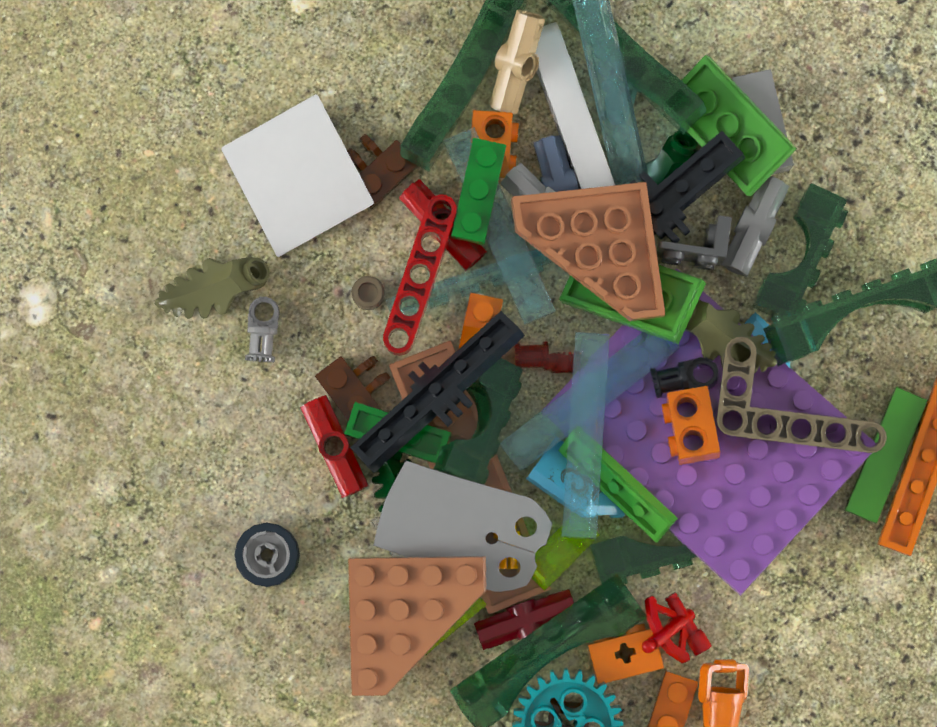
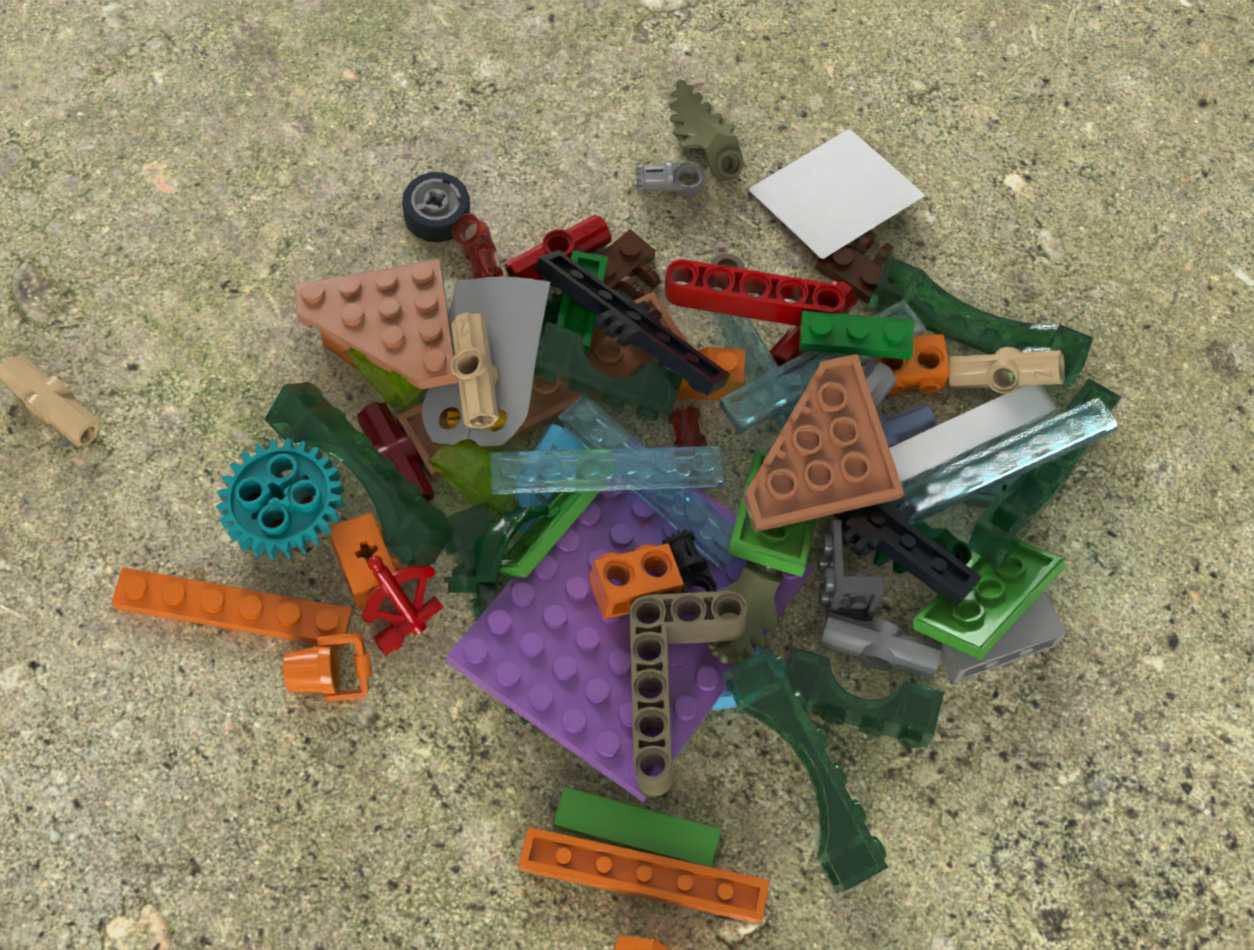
camera: 75 degrees right, 20 degrees down
none -> dark green plant [444,505,549,593]
none -> tan piece [451,312,499,429]
none -> clear red connector [452,213,504,279]

